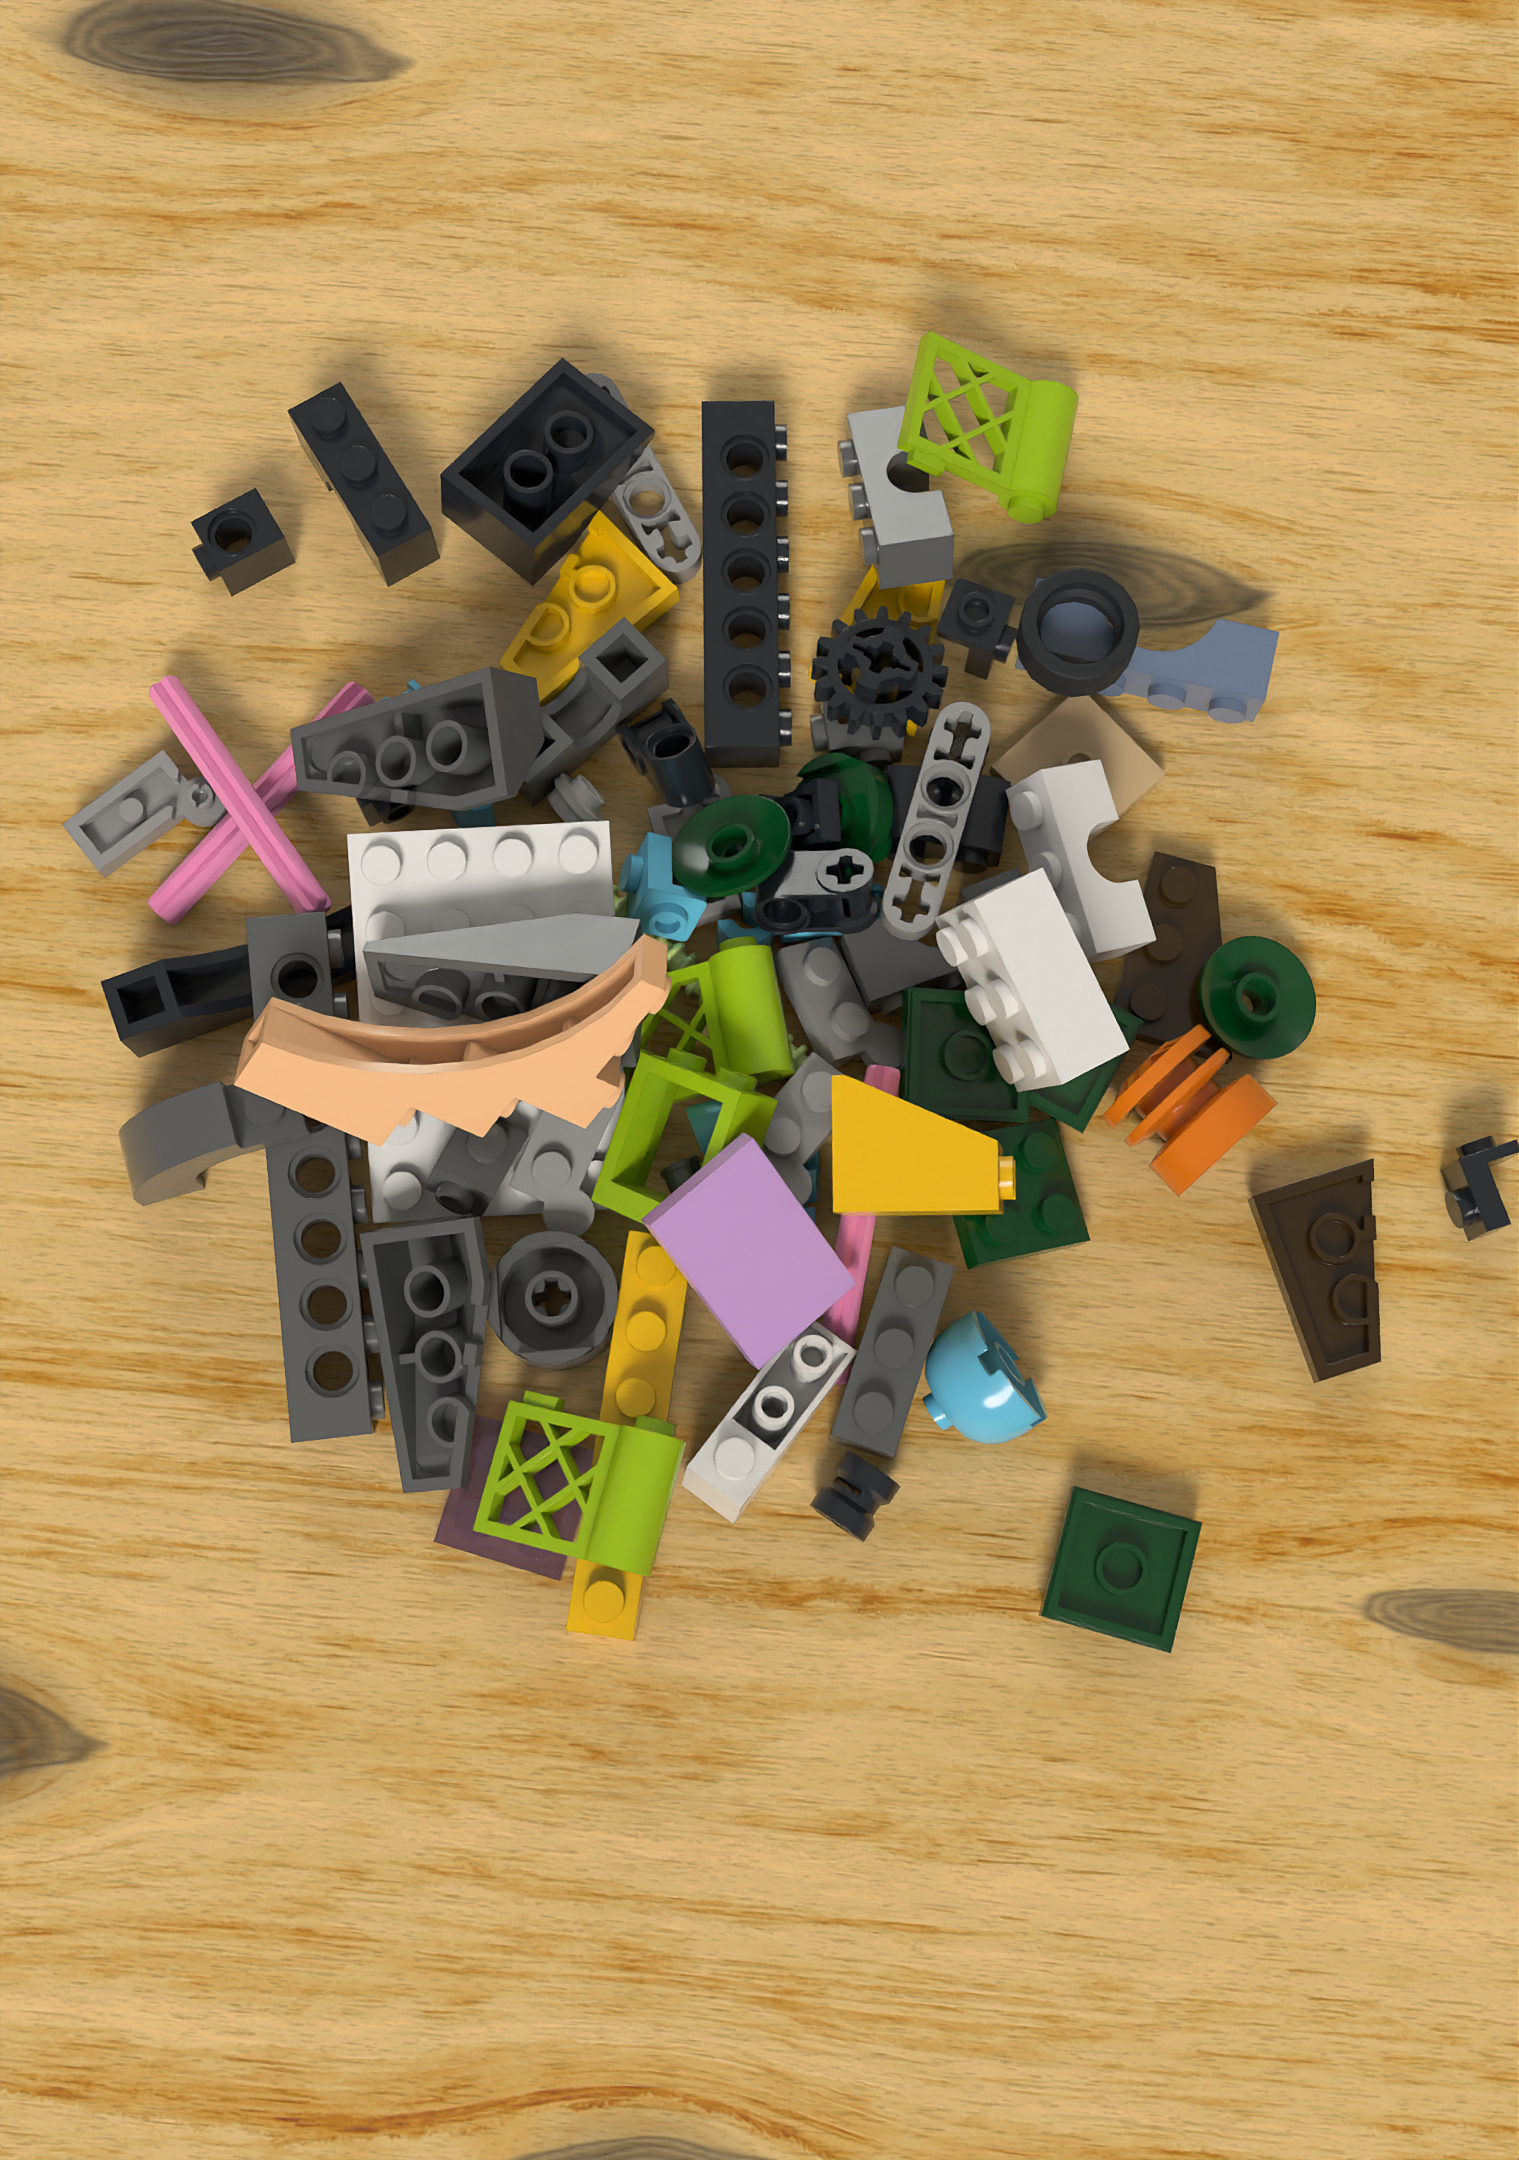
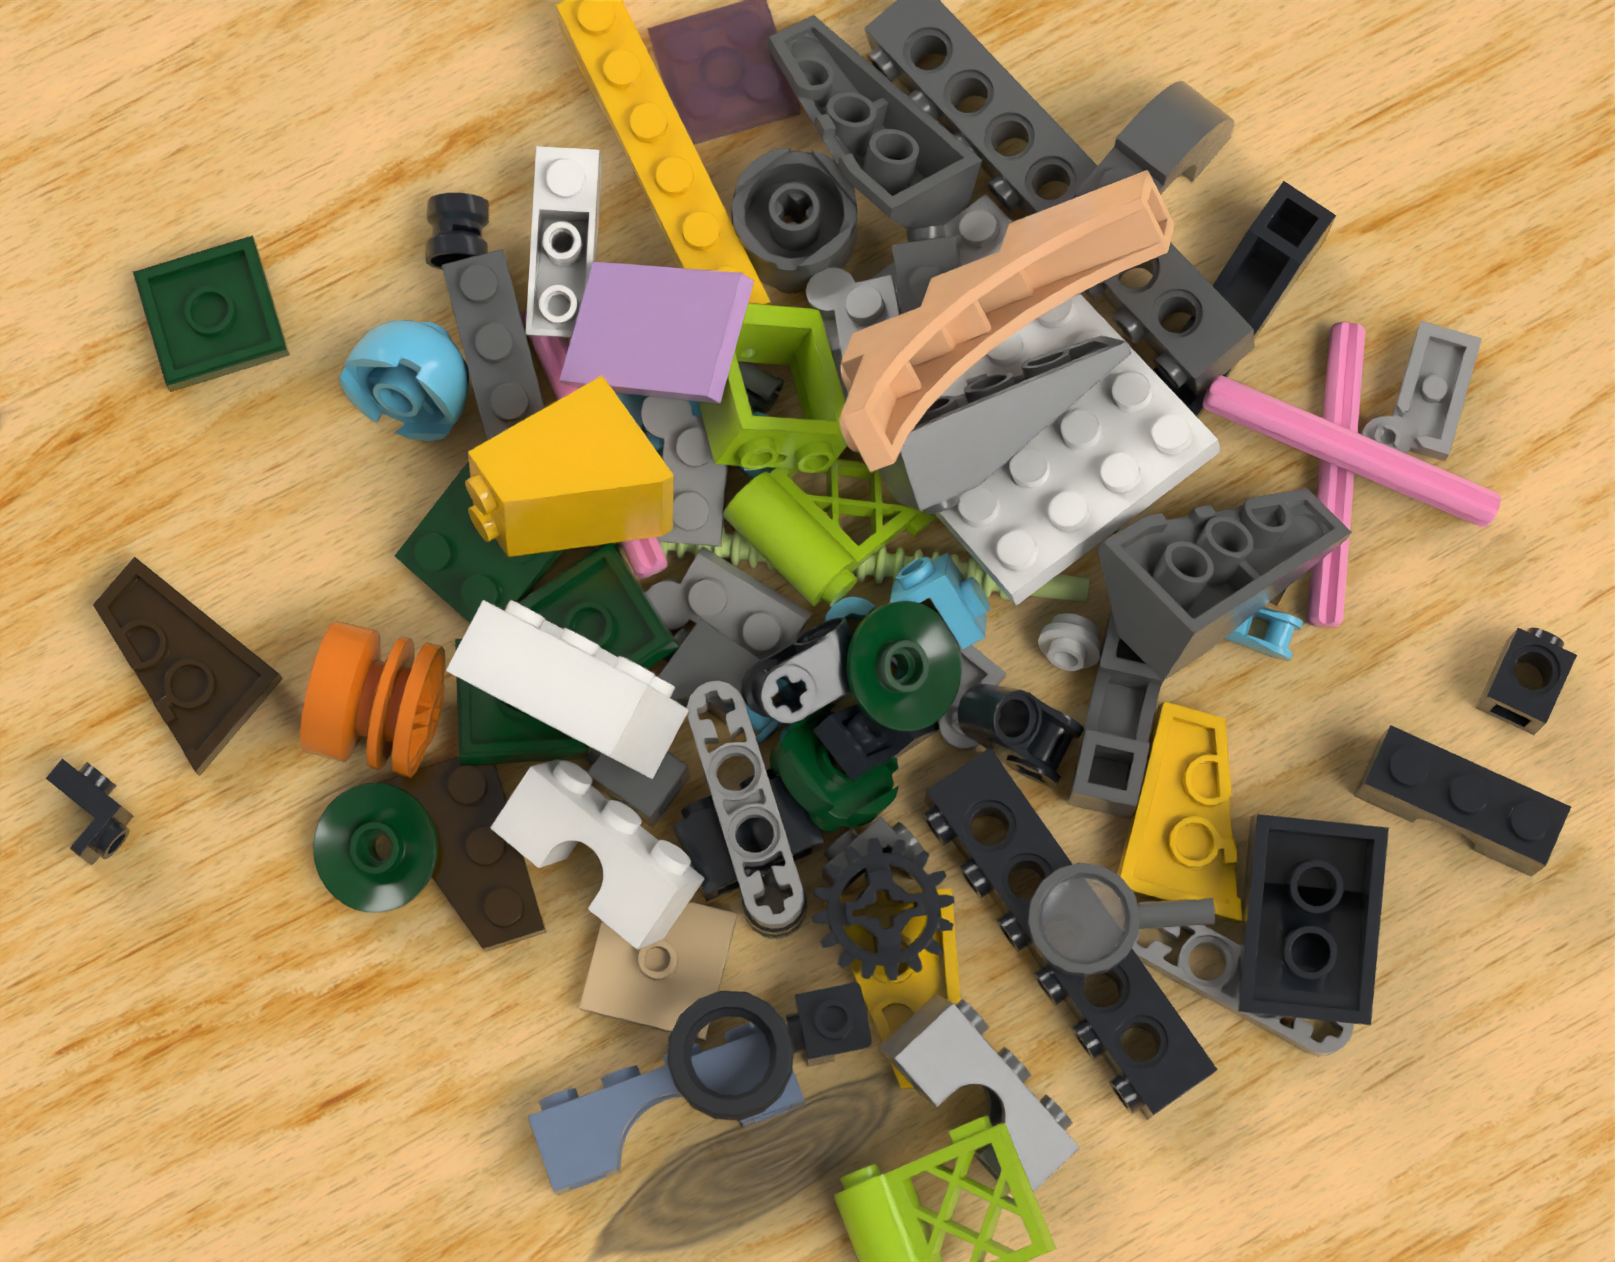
camera: 150 degrees right, 0 degrees up
lime piece [473,1390,686,1577] -> none
none -> piece [1027,863,1215,977]

